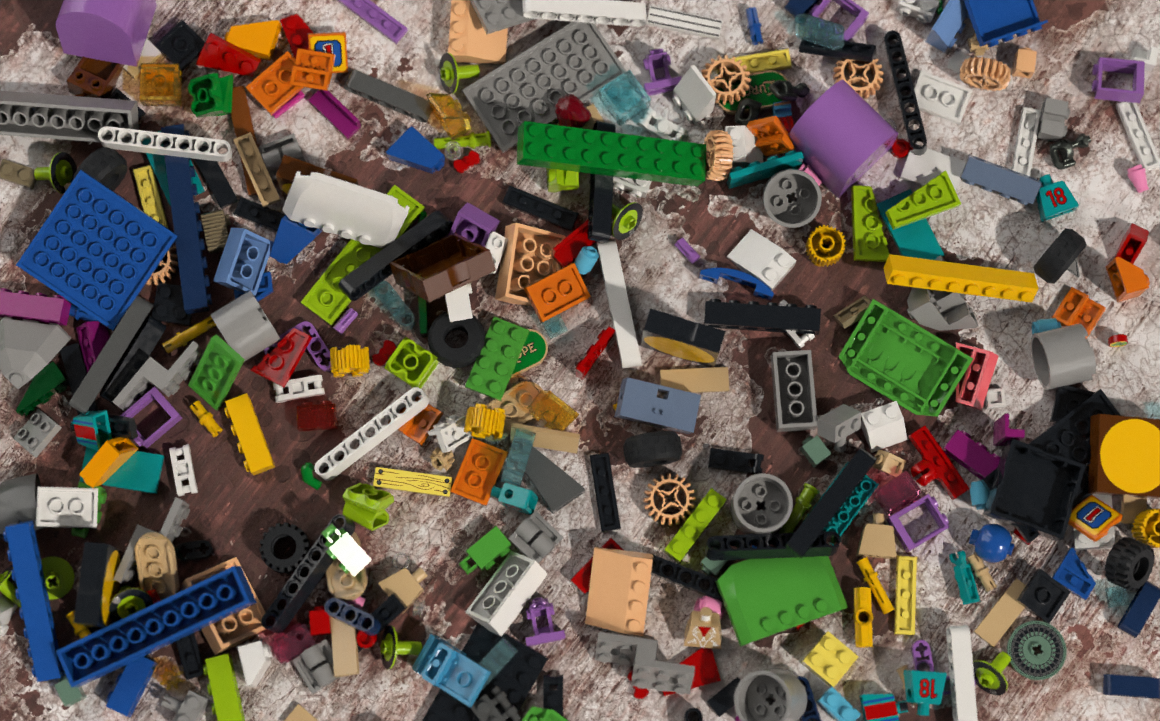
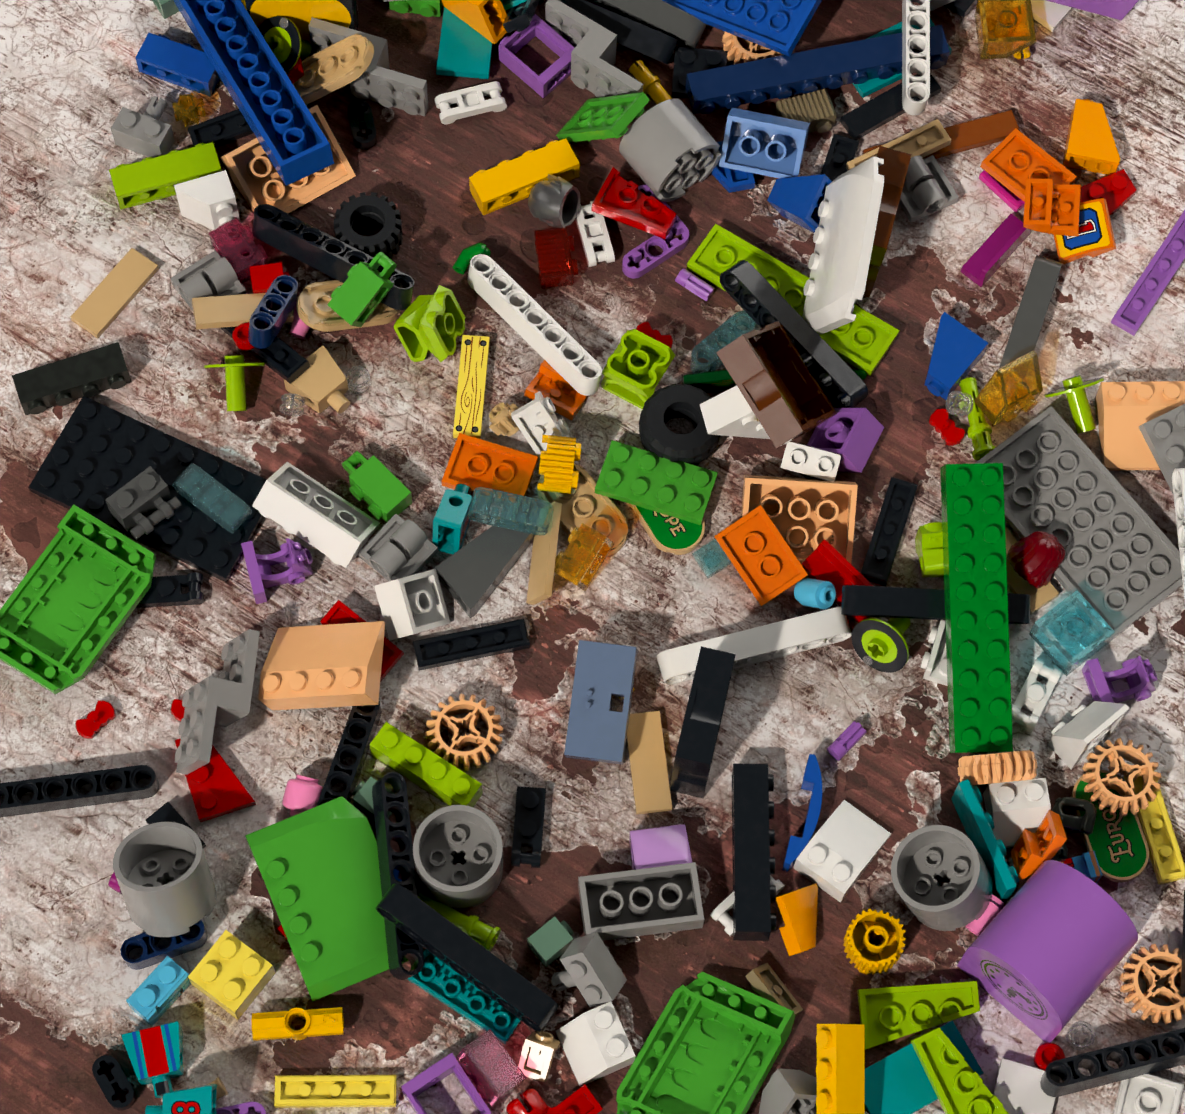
camera: 85 degrees right, 10 degrees down
light yellow tile [133,165,169,229] -> none
black plate [155,20,206,71] -> none
green piece [188,73,233,118] -> none
yellow pin [190,400,223,437] -> none
red wing [195,33,261,77] -> none
yellow brick [330,345,370,377] -> none
dark azure piece [412,633,491,707] -> none
red wing [575,326,615,380] -> none
black tyre [623,431,682,468] -> none
tan torso [684,607,722,649] -> none
pearl dark grey piece [769,80,810,101] -> none
tan torso [856,513,896,559] -> none
yellow pin [856,557,895,614] -> none
none -> white slope [374,569,451,641]
none -> flat silver helmet [528,174,580,229]
none -> lavender piece [629,824,692,870]
none -> light orange slope [775,883,818,956]

